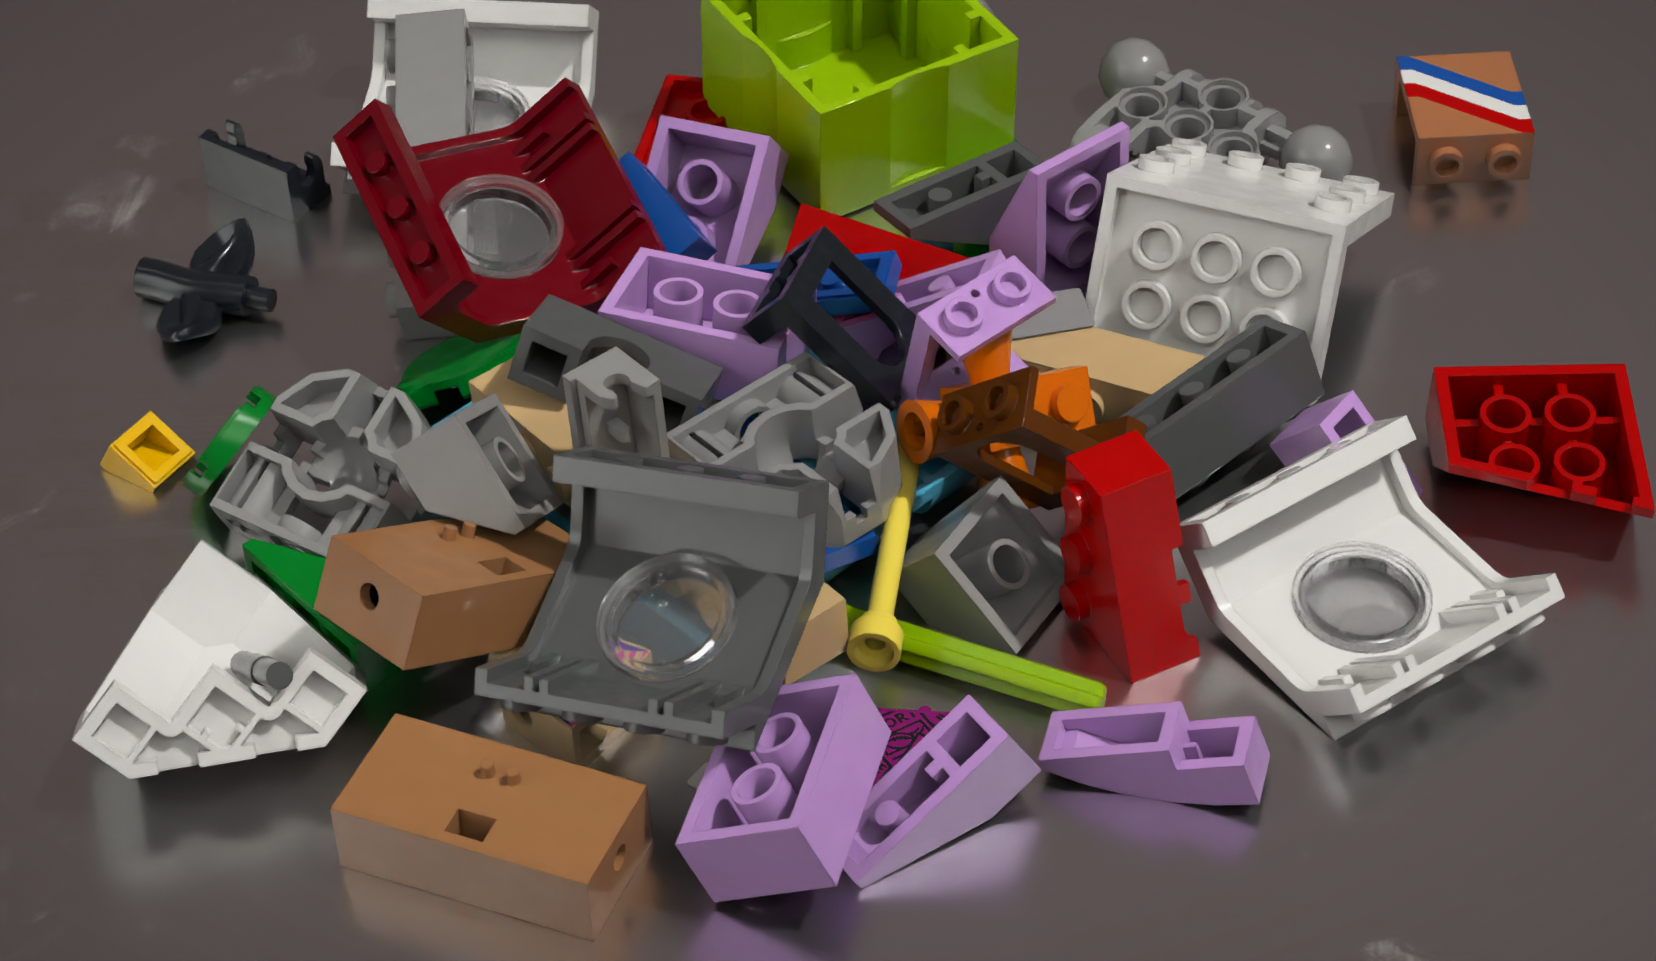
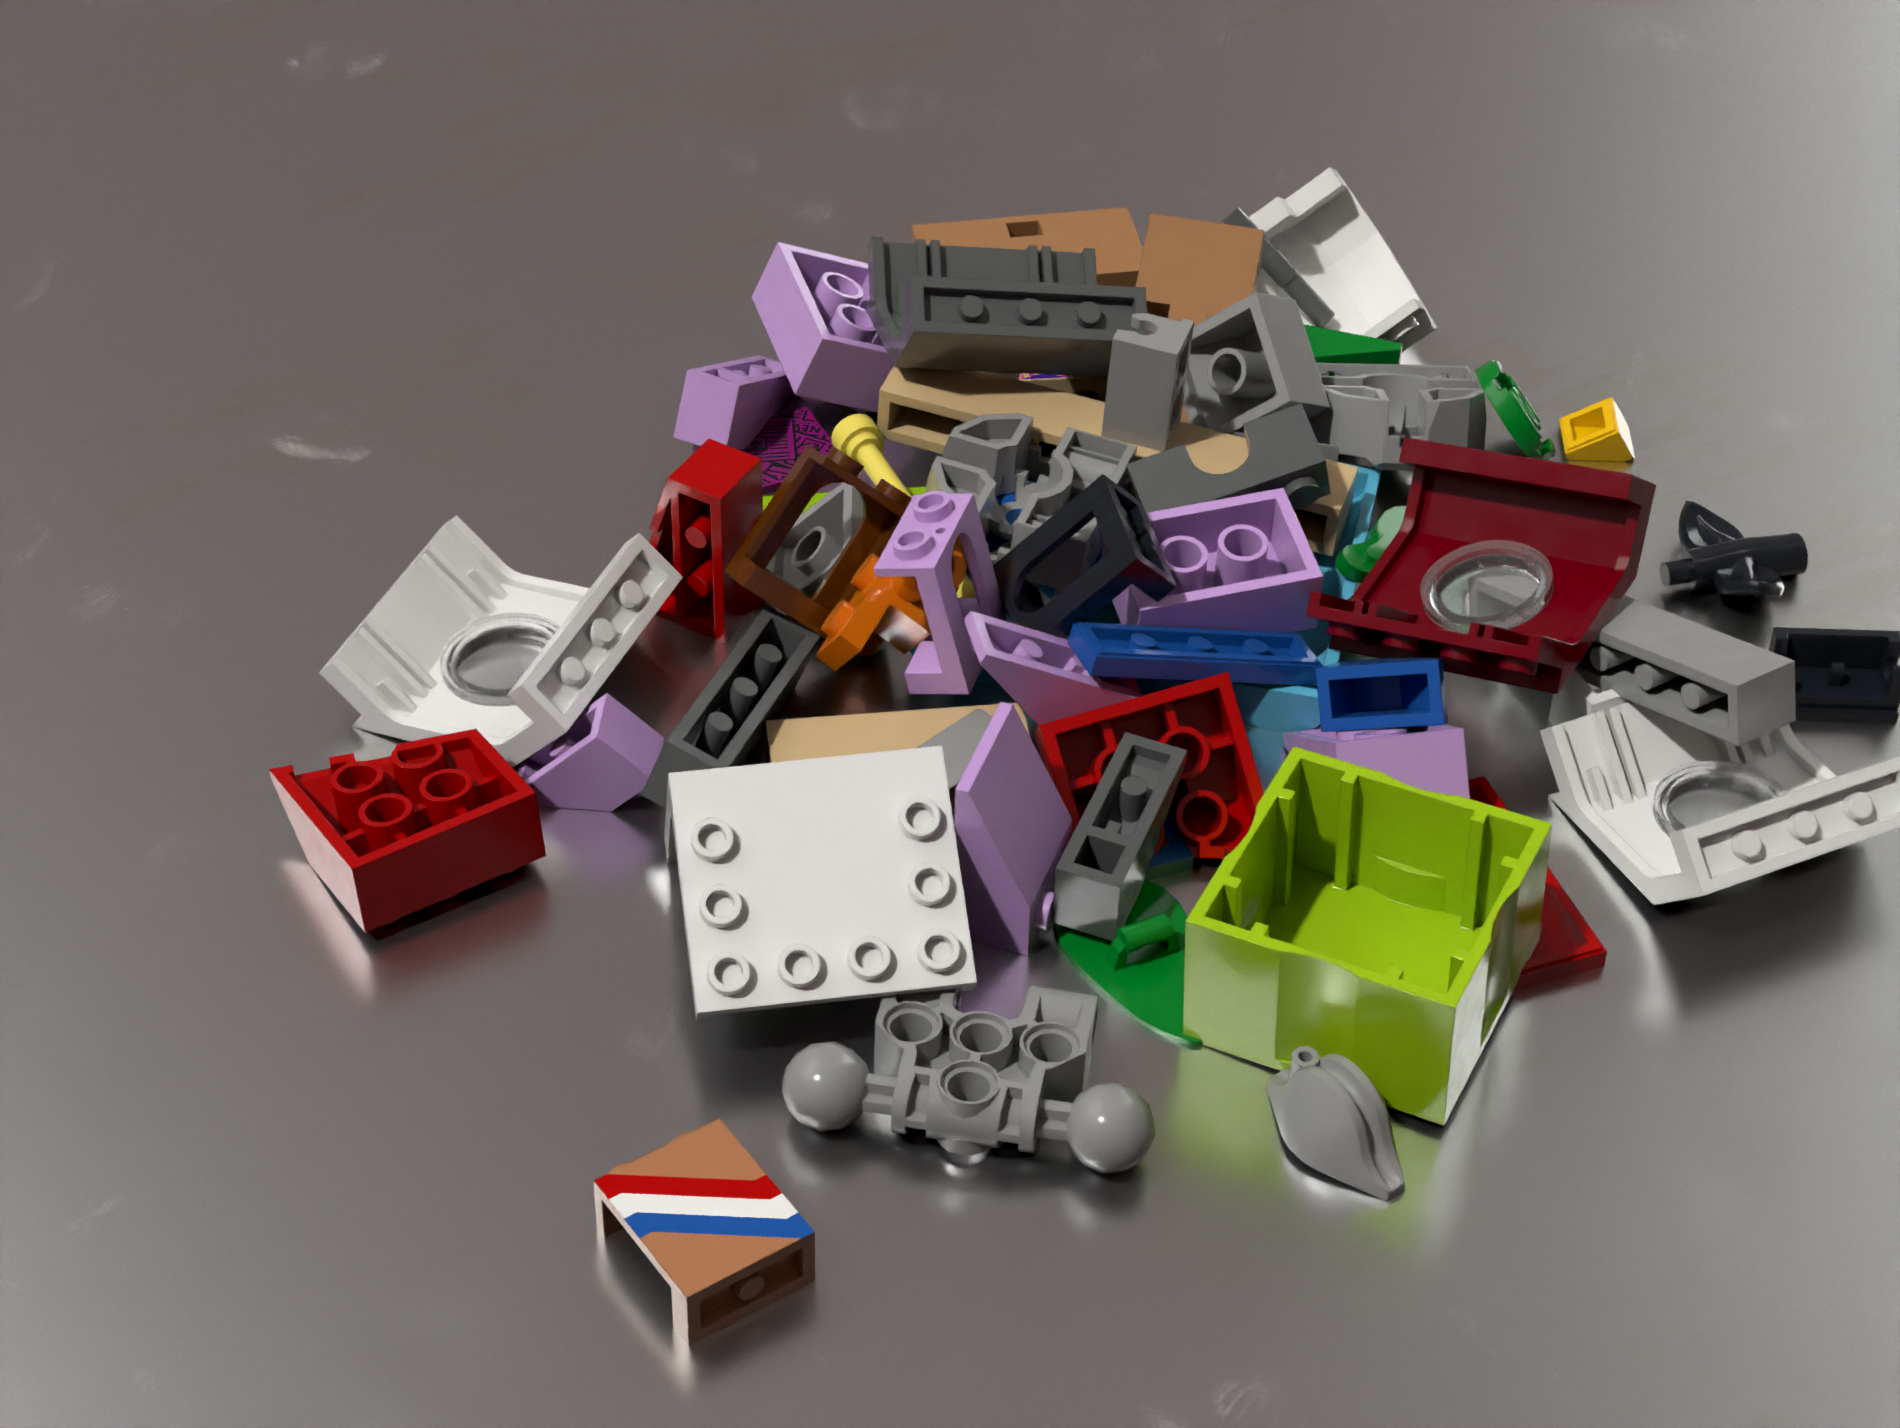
camera: 145 degrees right, 0 degrees up
lavender slope [1038,701,1270,805] -> none

